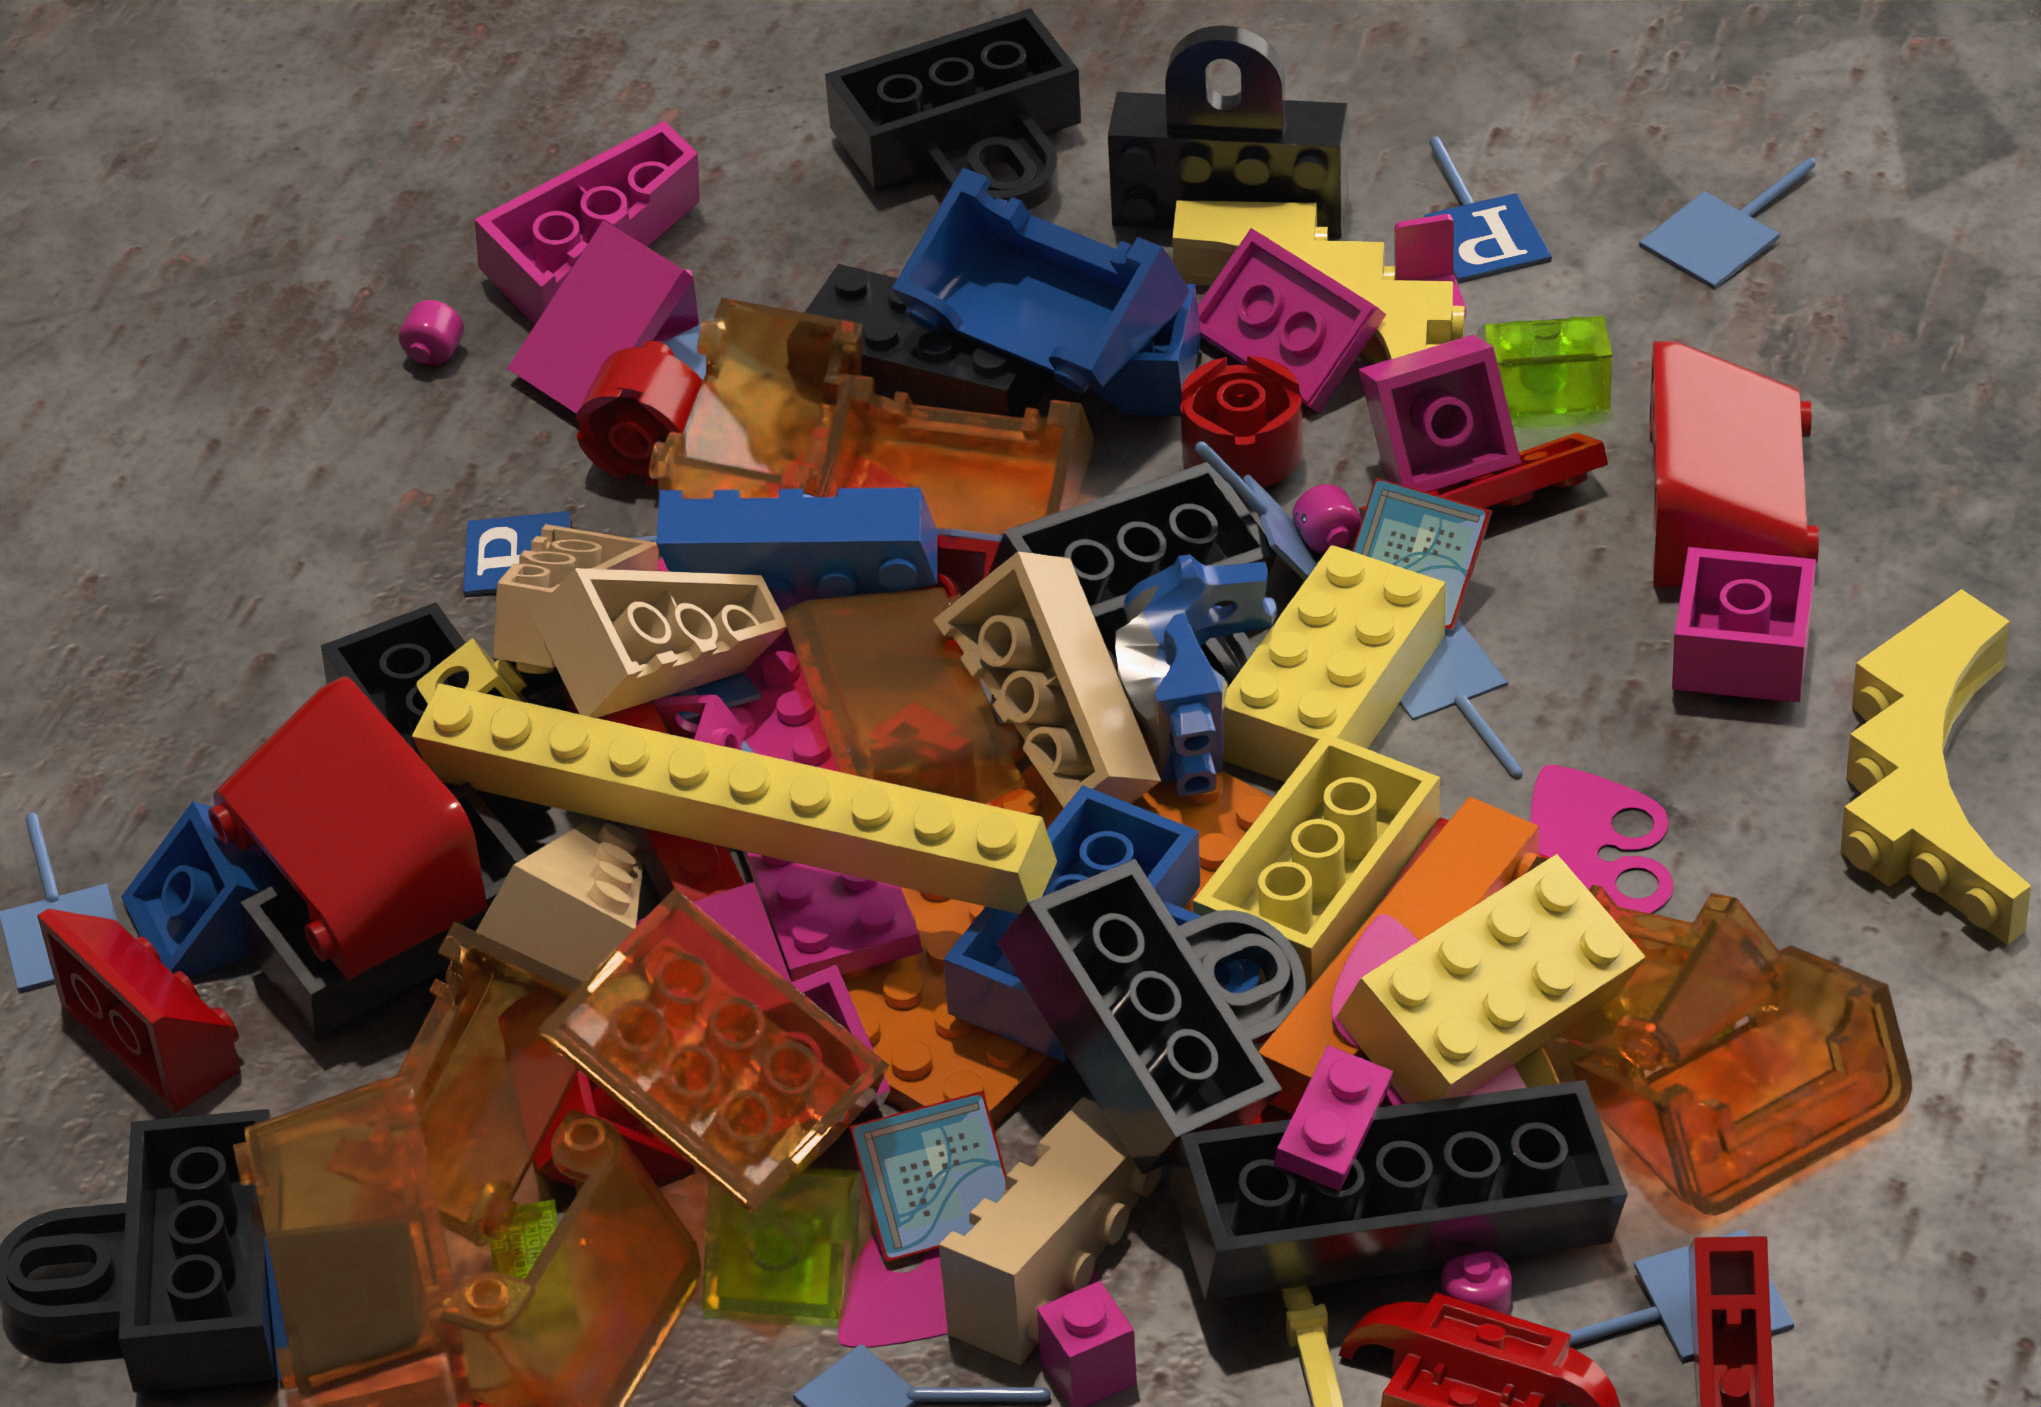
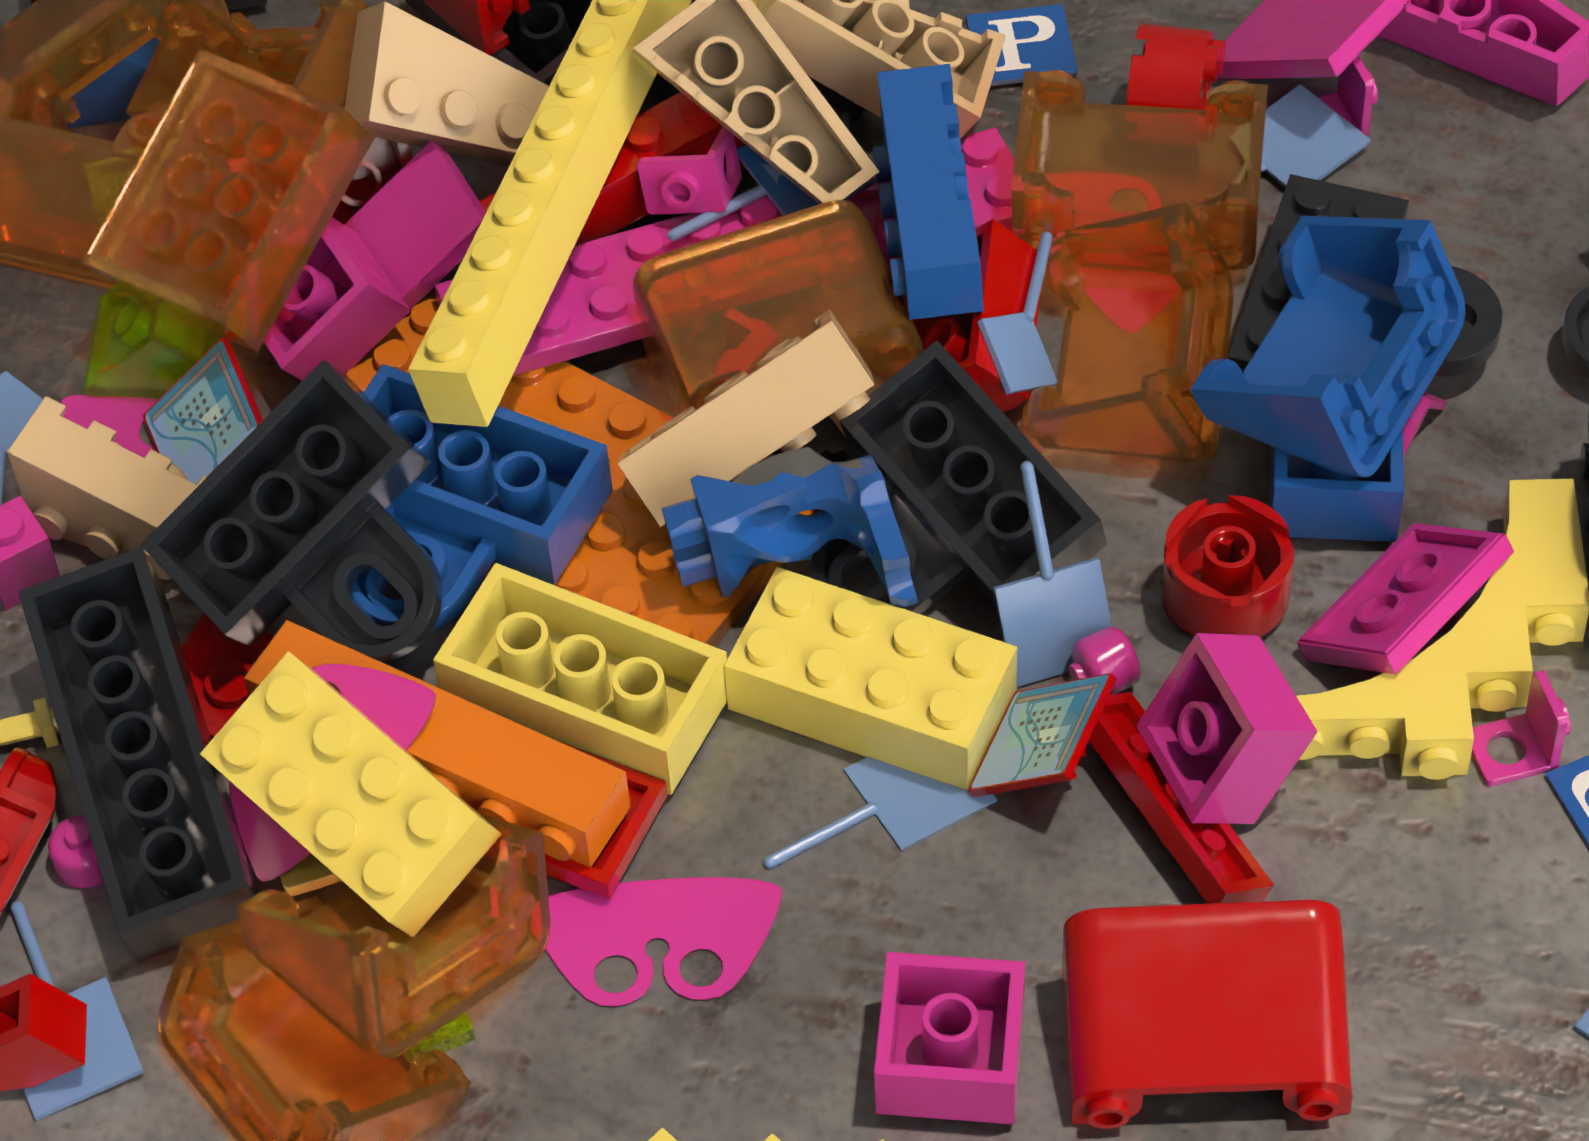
camera: 85 degrees right, 10 degrees up
dark pink plate [1273,1045,1393,1191] -> none
clear neon green slope [1477,316,1612,417] -> none

